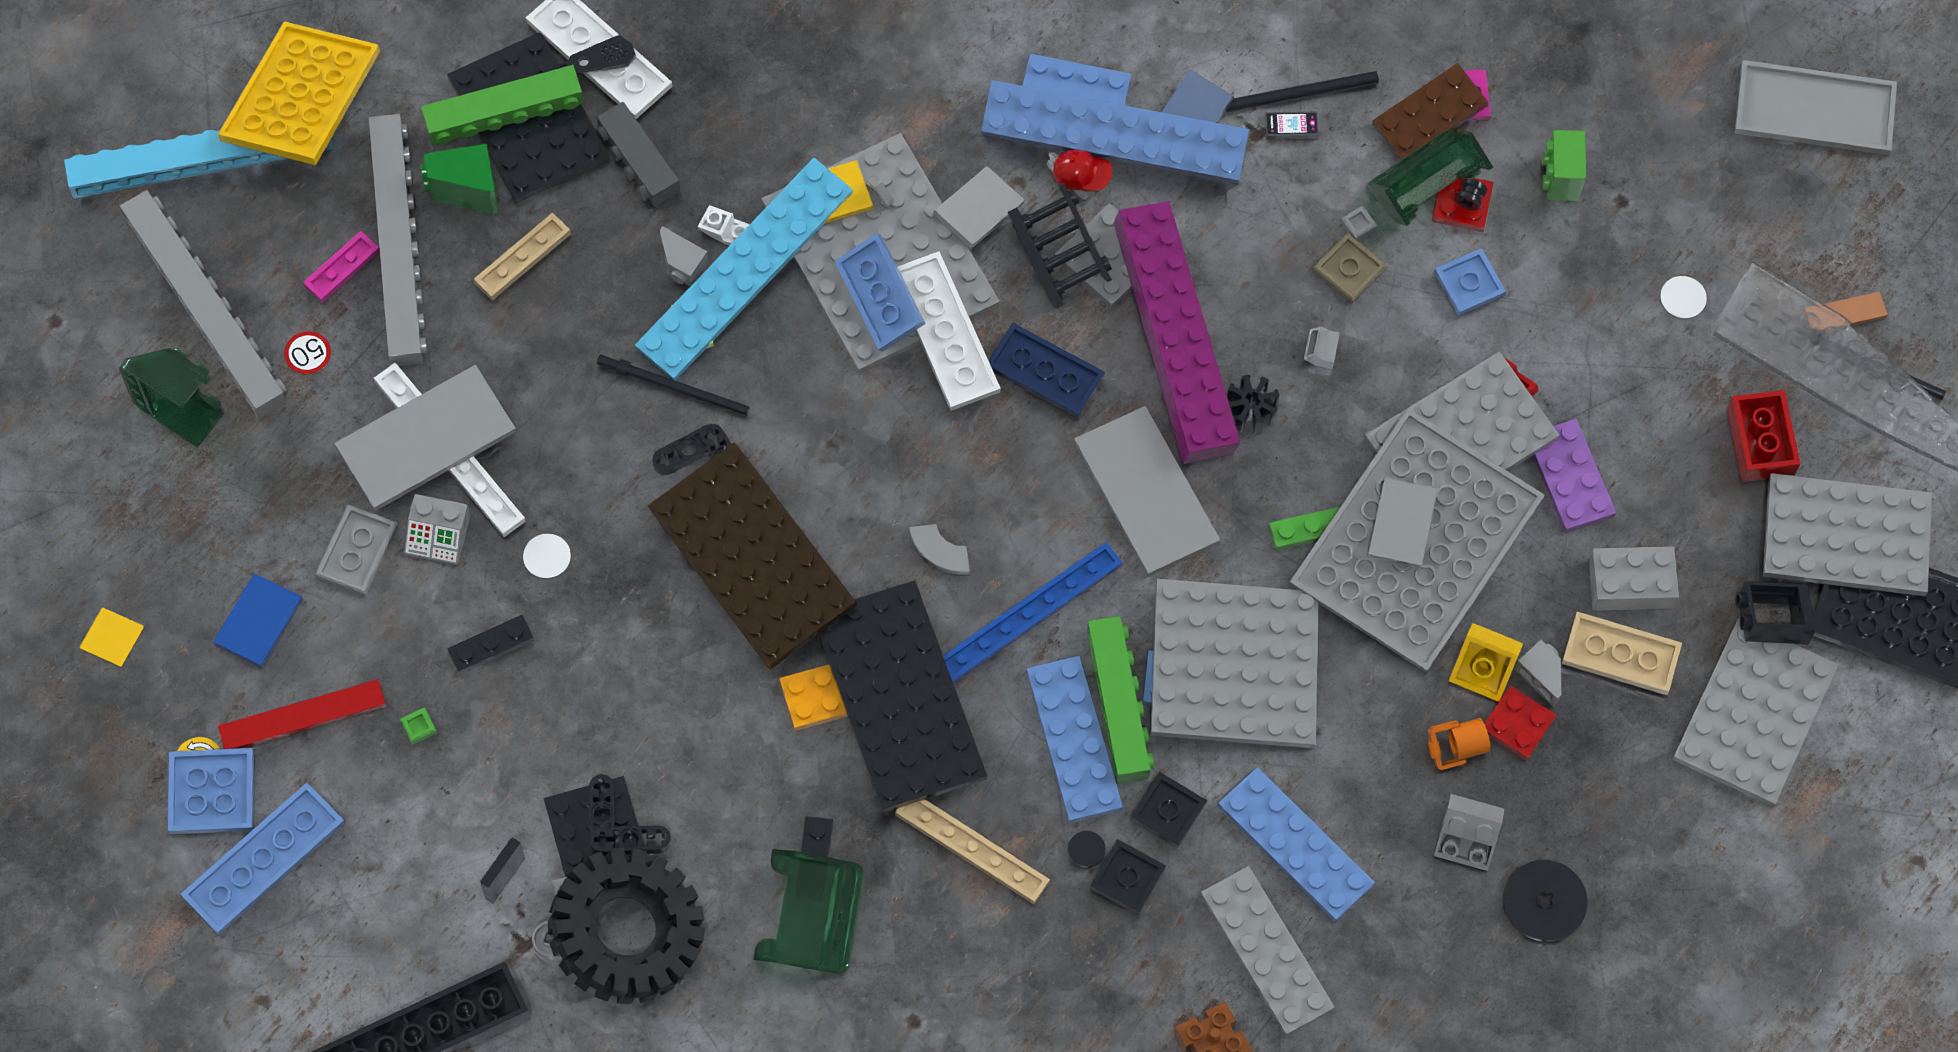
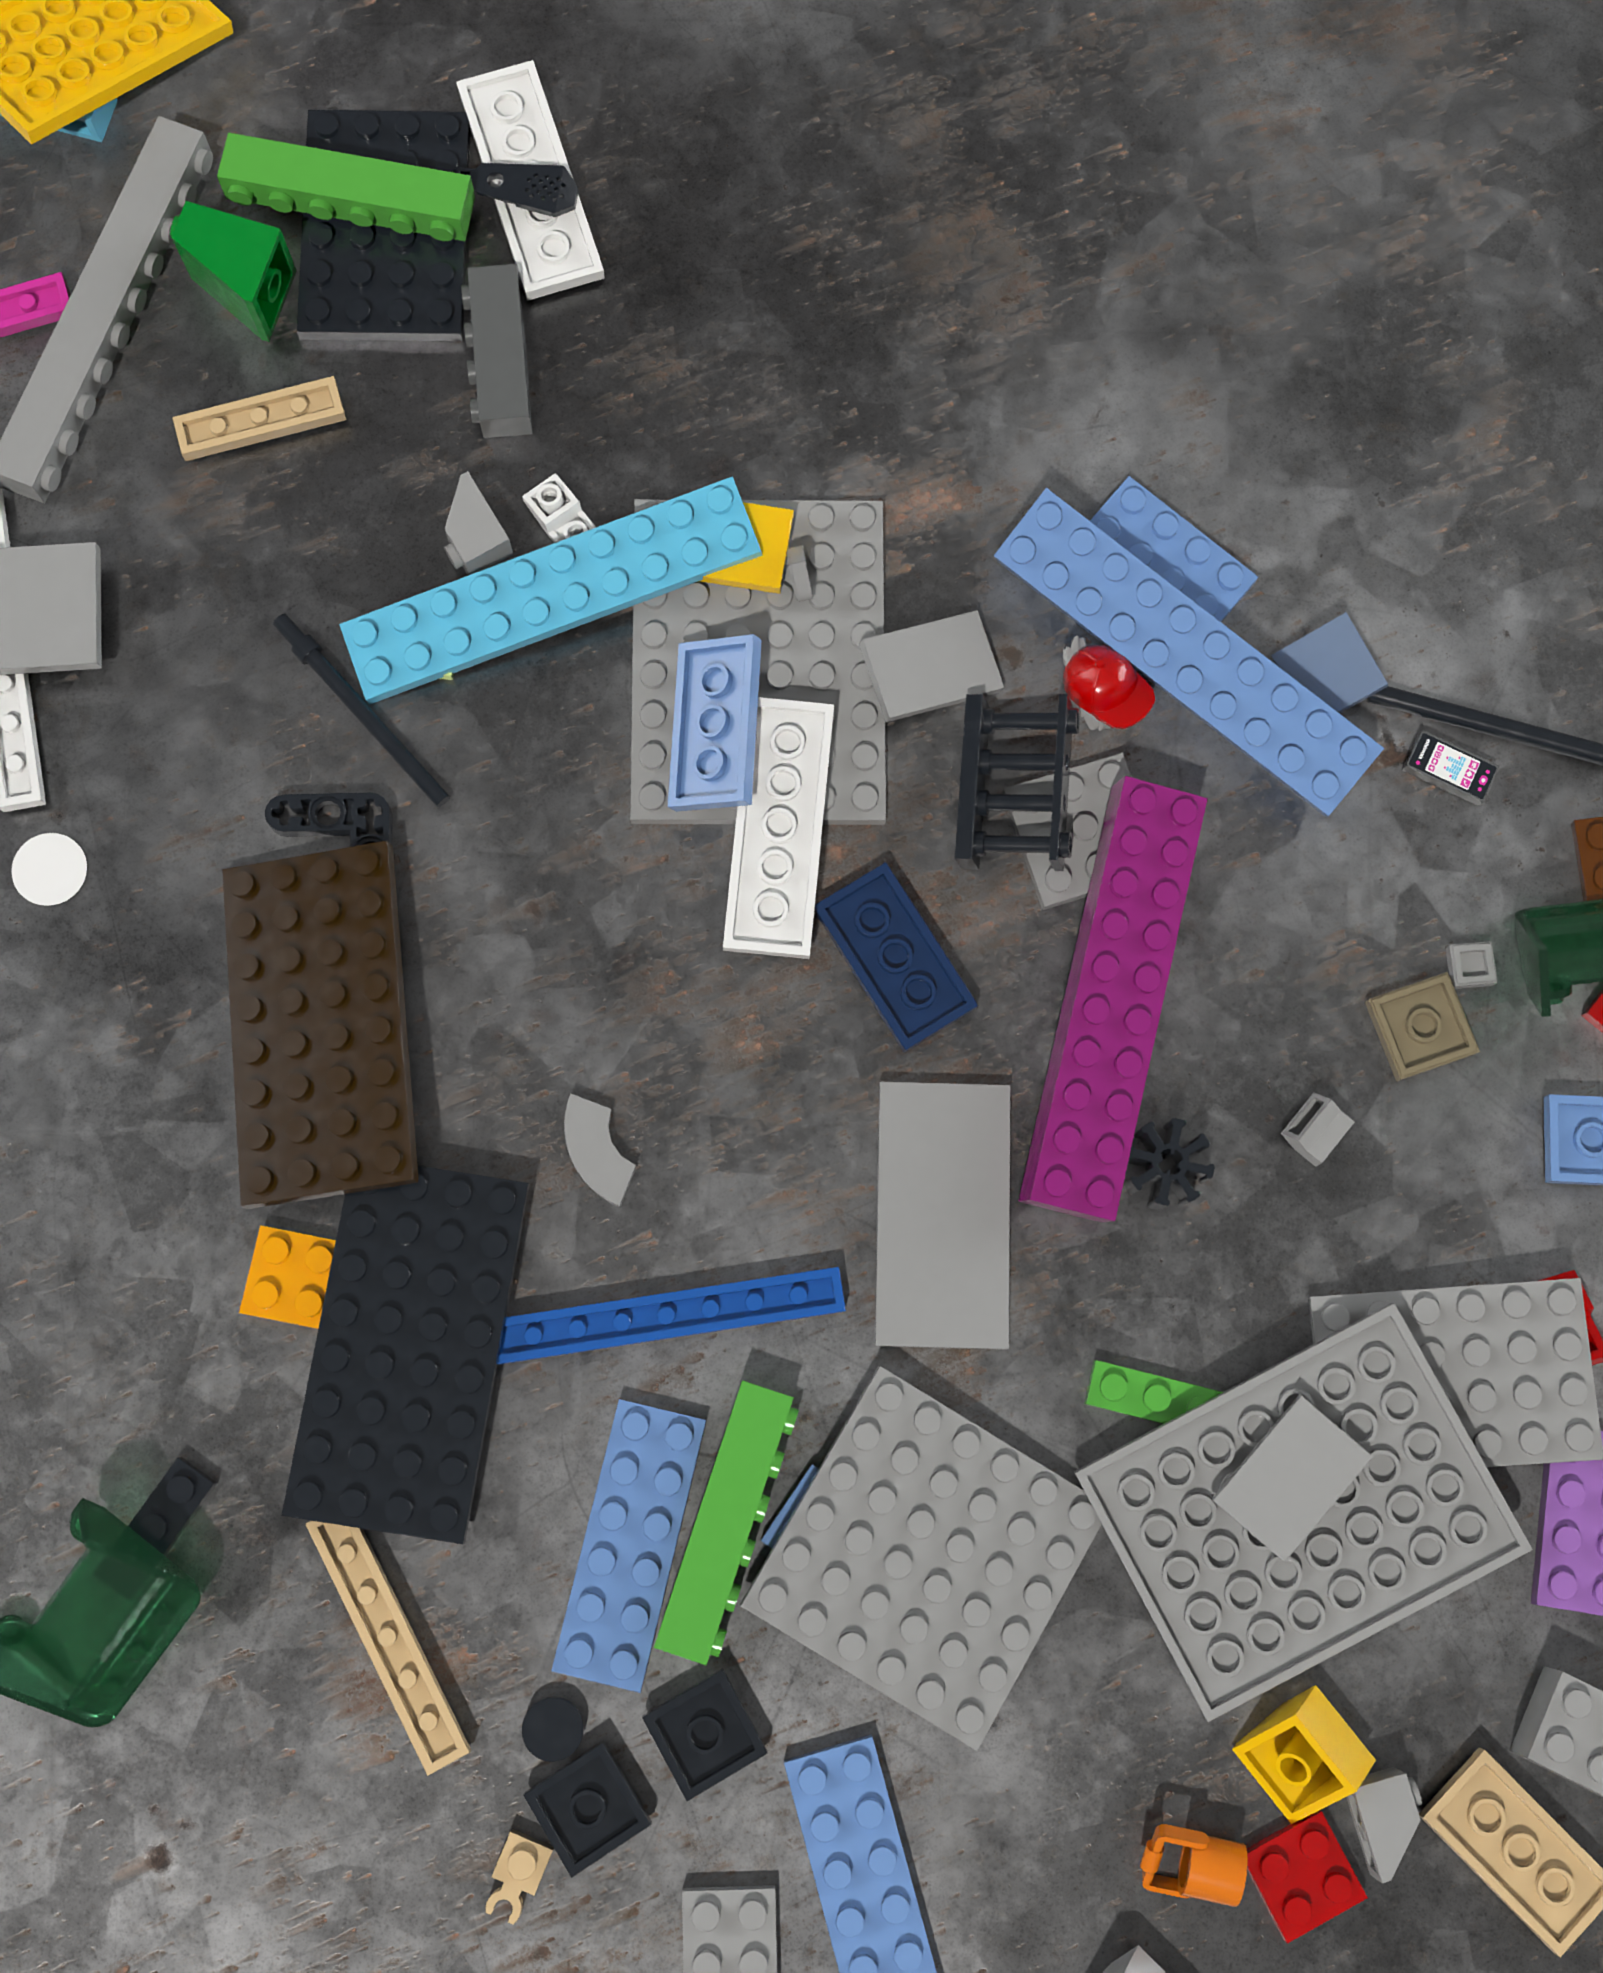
camera: 25 degrees right, 10 degrees up
none -> tan plate [486,1829,554,1924]

